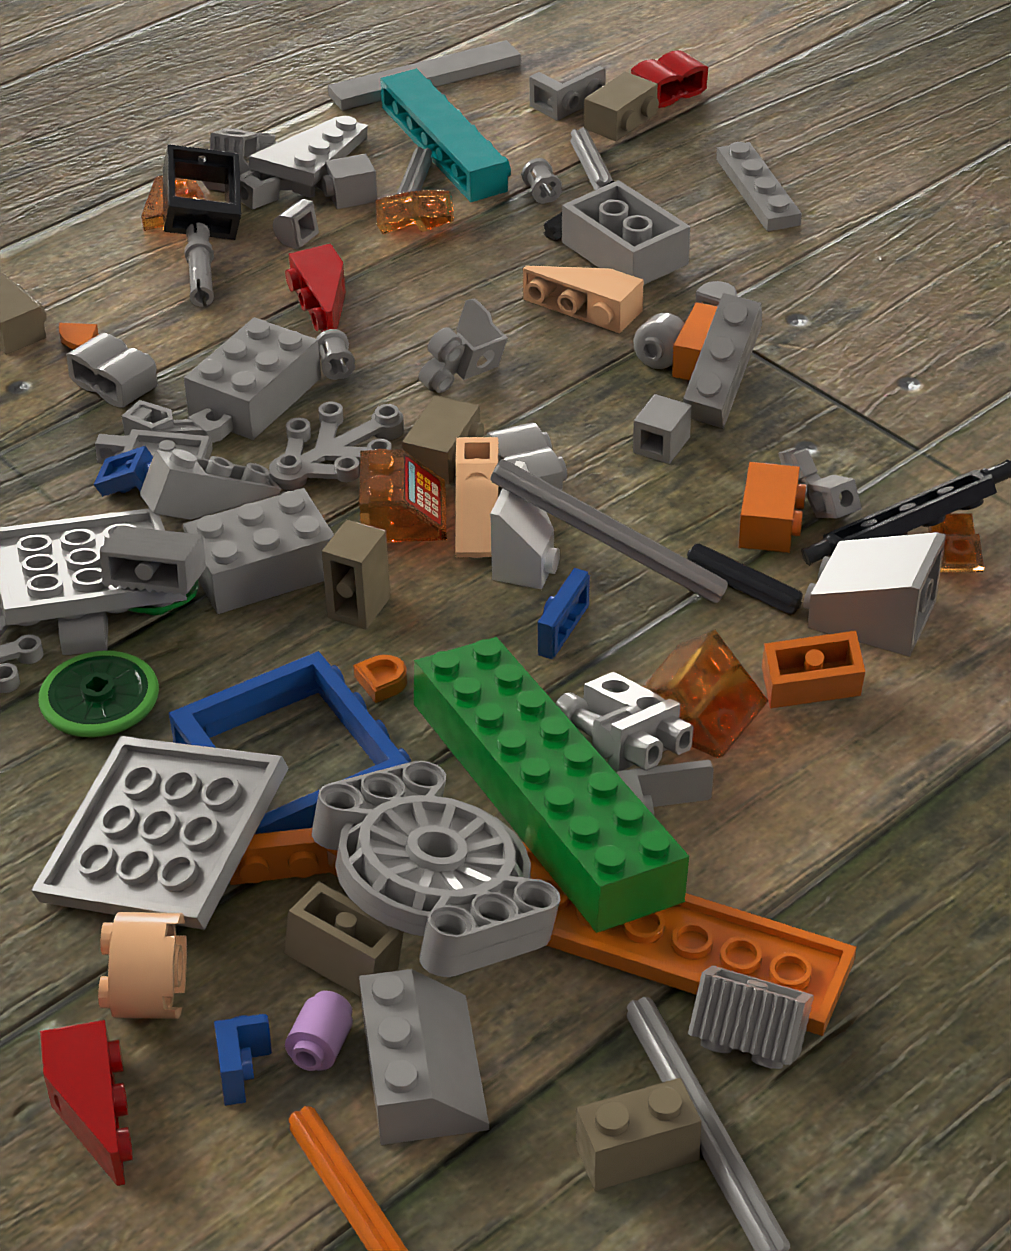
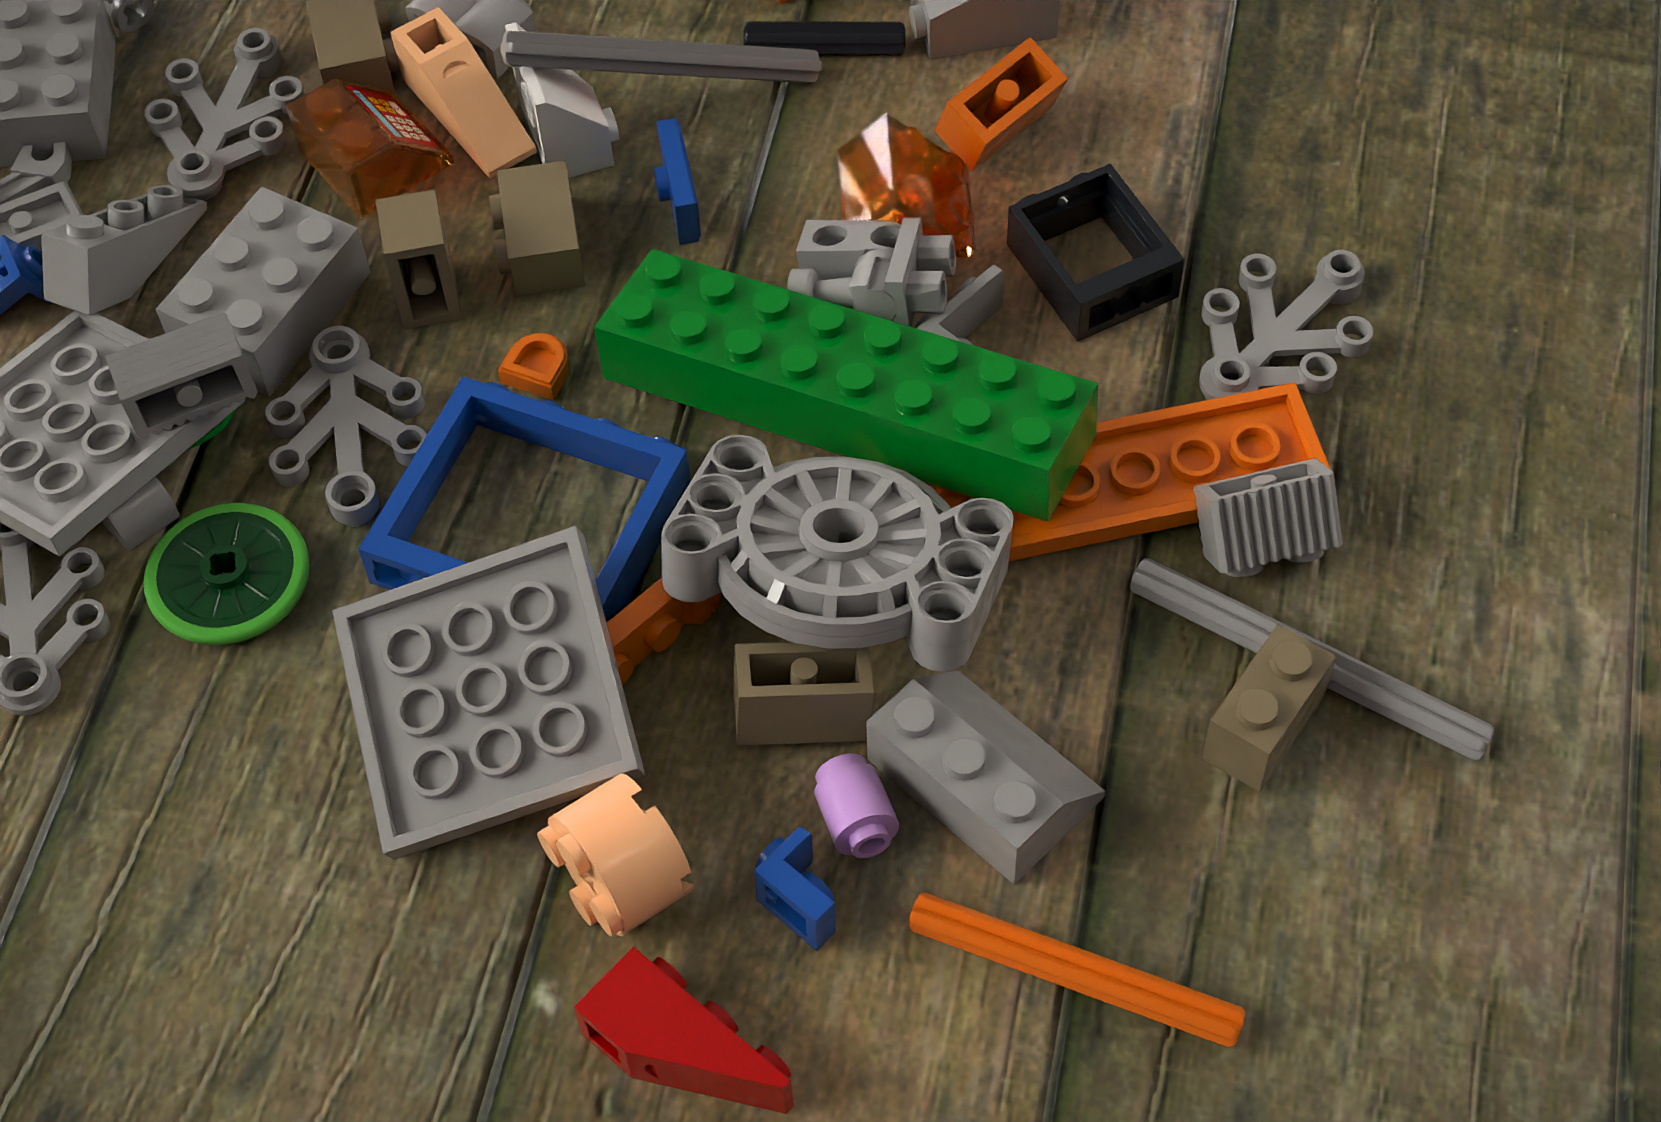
camera: 35 degrees left, 15 degrees up
none -> light grey plant [265,326,427,527]
none -> dark tan brick [489,160,585,296]
none -> black window [1007,164,1185,342]
none -> light grey plant [1199,250,1373,400]

